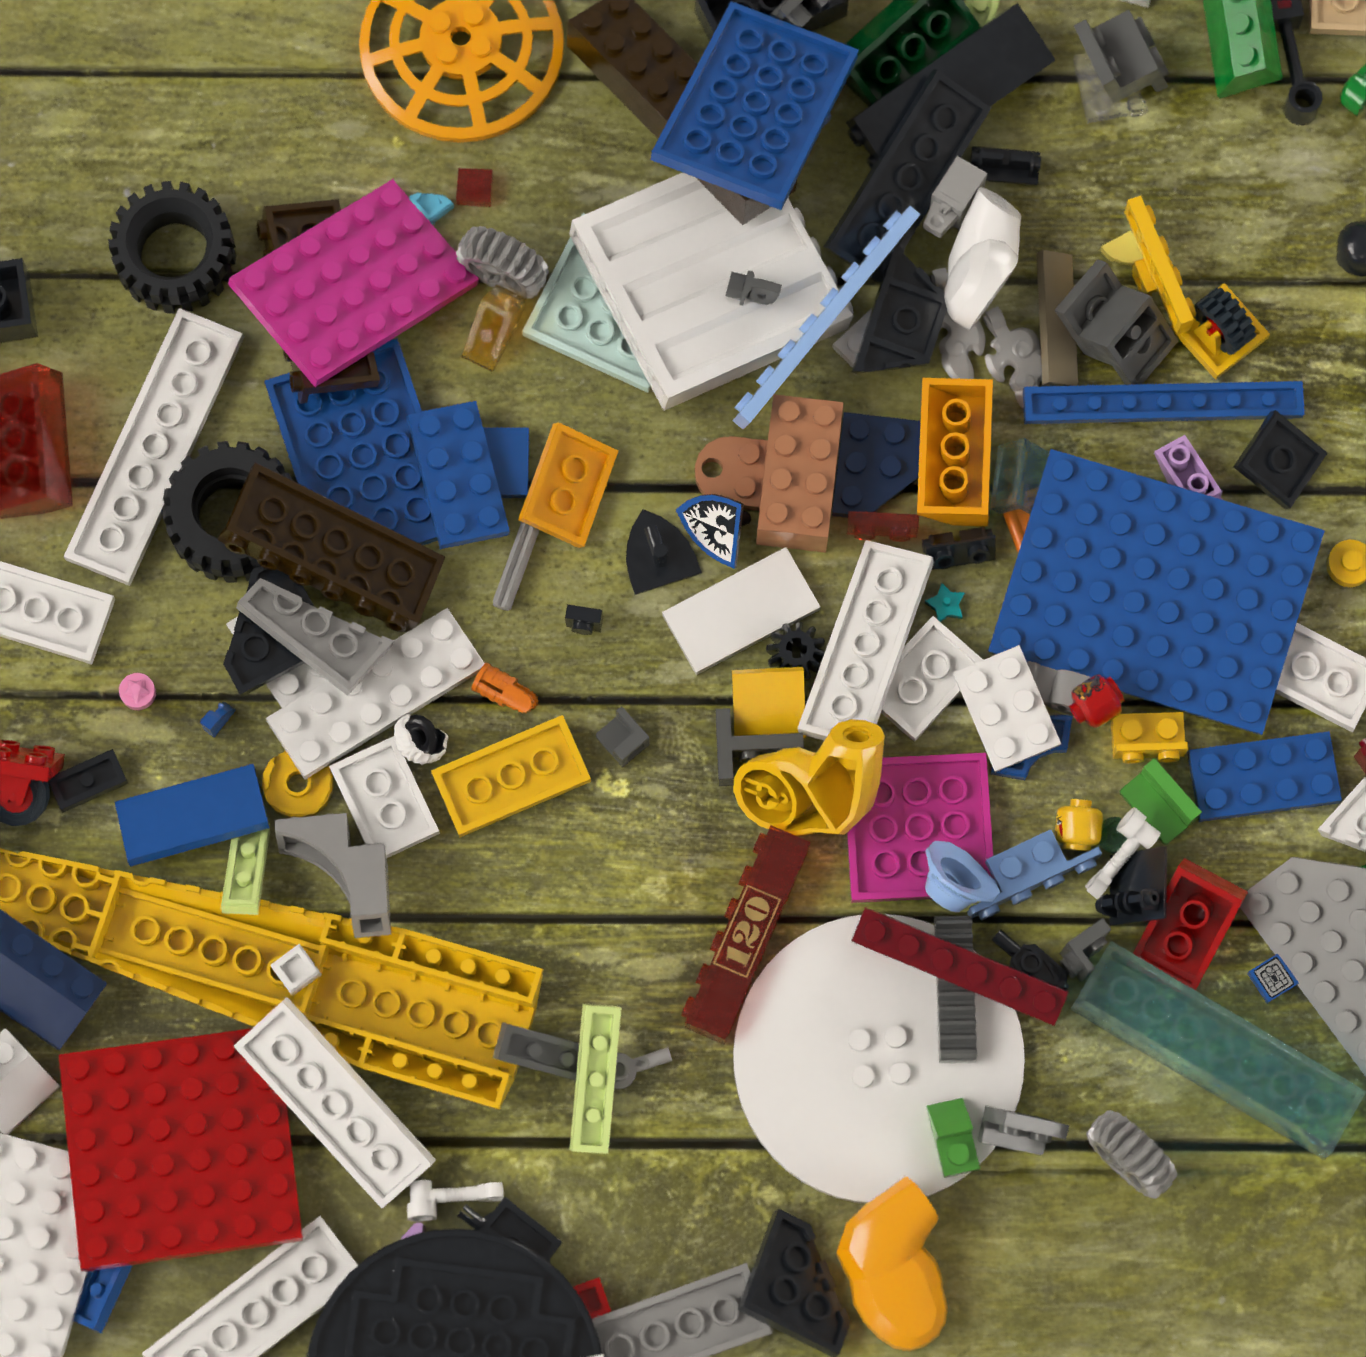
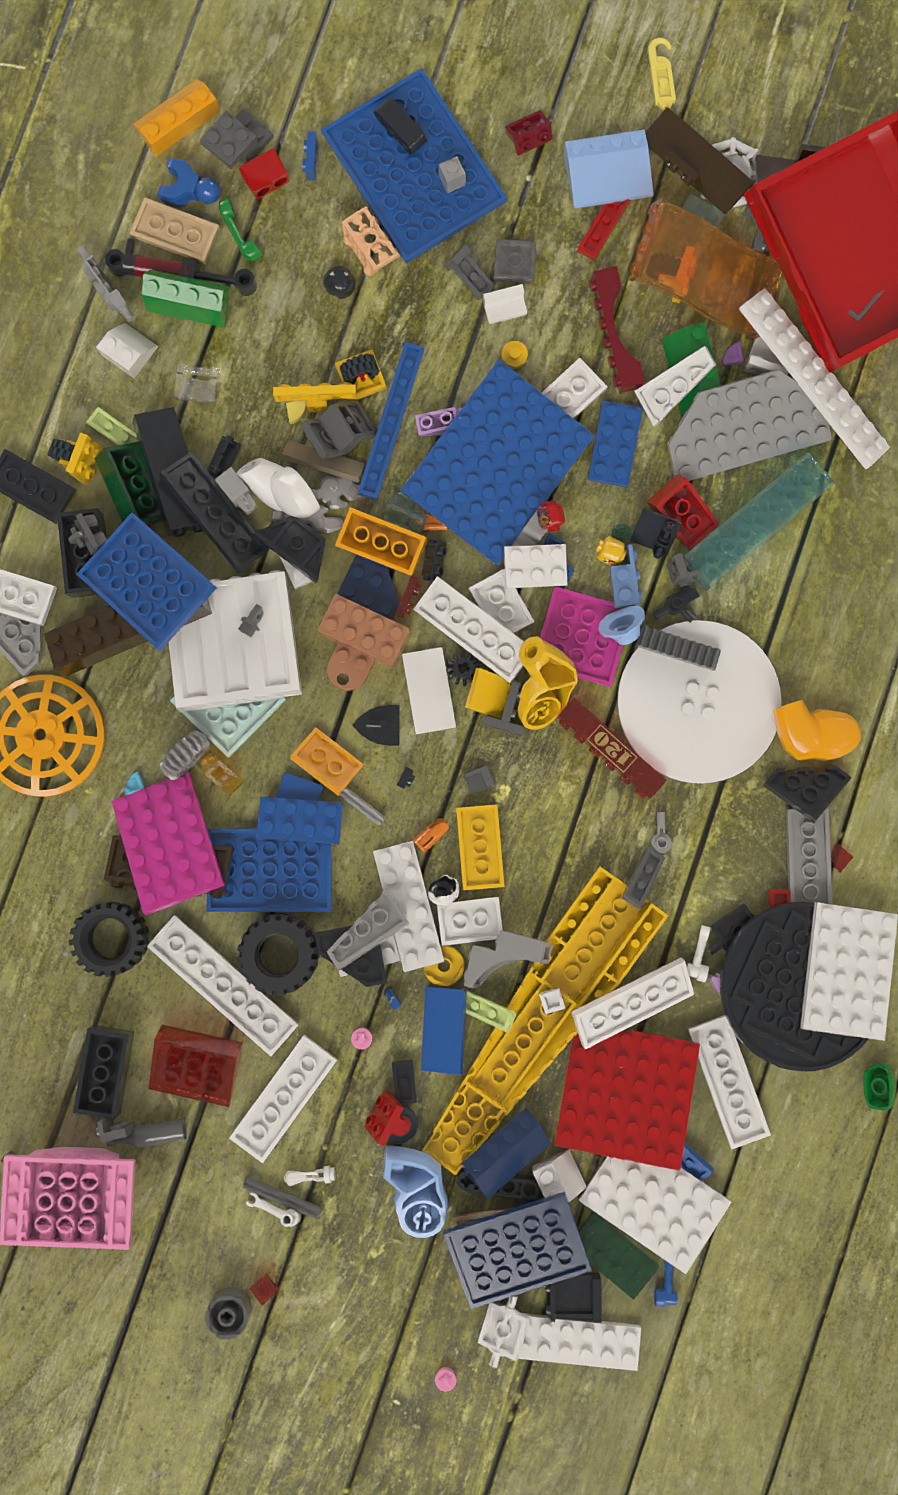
camera: 70 degrees left, 10 degrees up
dark brown bracket [218,462,445,632] -> none
clear red plate [456,168,493,207] -> none
yellowish green plate [570,1004,621,1154] -> none
shield [676,494,751,569] -> none
light blue plate [732,206,921,429] -> none
dark red arch [851,907,1069,1026] -> none
teal piece [925,583,965,622] -> none
bright green slope [926,1098,980,1178] -> none
bracket [978,1106,1069,1155] -> none
dark grey bracket [1074,10,1170,103] -> none
white brick [1085,807,1161,899] -> none
light grey gear [1086,1110,1178,1199] -> none
yellow bracket [1111,712,1188,764] -> none
bright green panel [1120,758,1202,845] -> none
black plate [1233,410,1327,509] -> none
tile [1247,953,1299,1004] -> none

